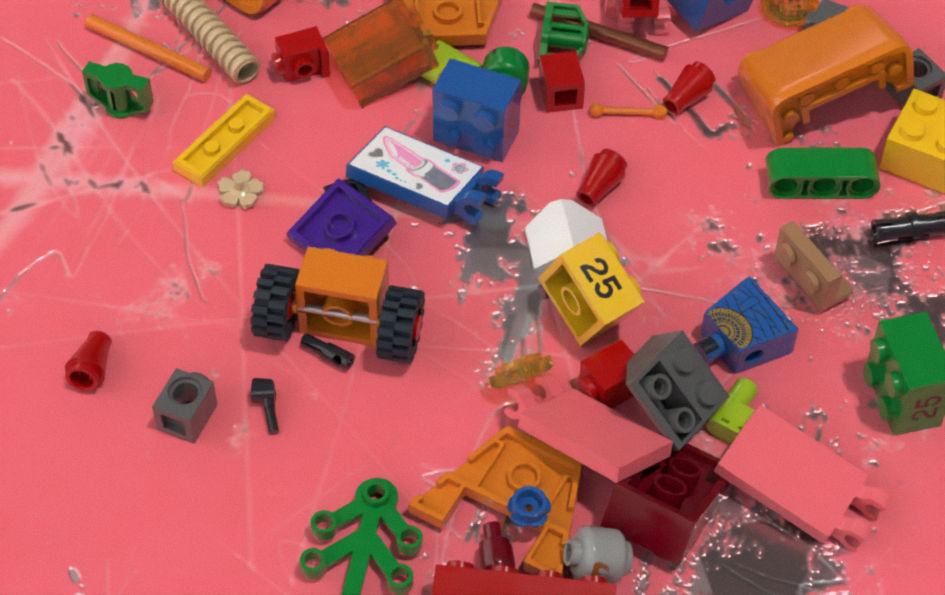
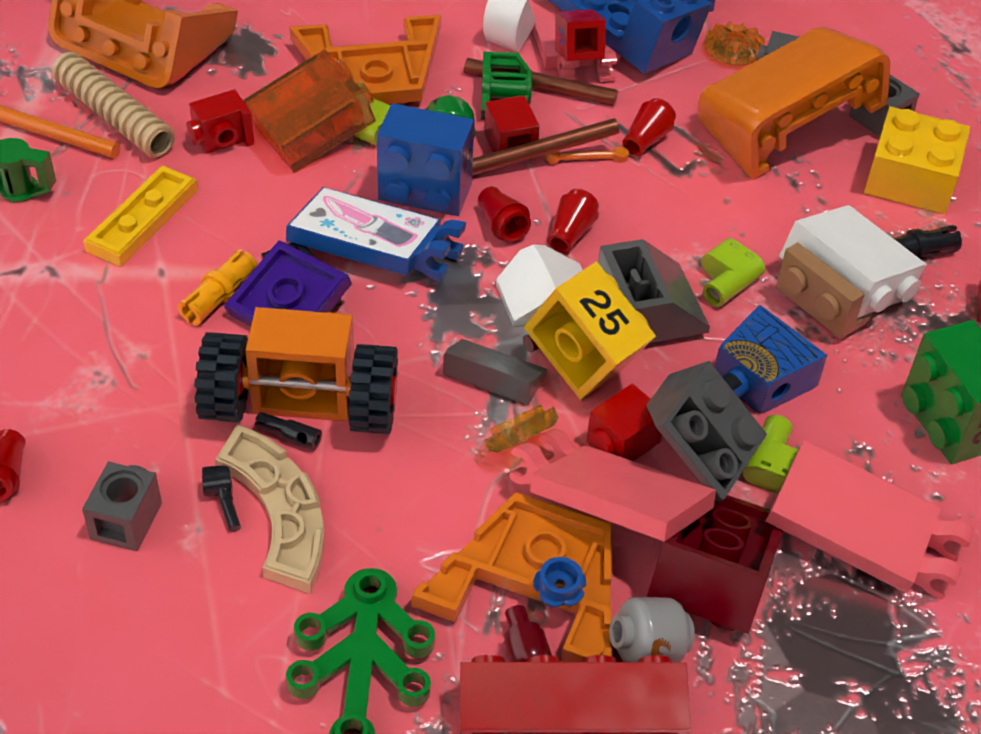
camera: 10 degrees left, 5 degrees down
tan plant [217,169,264,209] -> none
green beam [765,147,881,199] -> none
none -> light orange pin [177,249,257,326]
none -> tan tile [215,424,325,594]
none -> dark grey slope [443,339,547,405]
none -> copper bar [472,118,619,176]
none -> red cone [478,186,531,242]
none -> dark grey slope [598,239,710,343]
none -> lime piece [701,238,765,307]
none -> white brick [779,205,927,318]

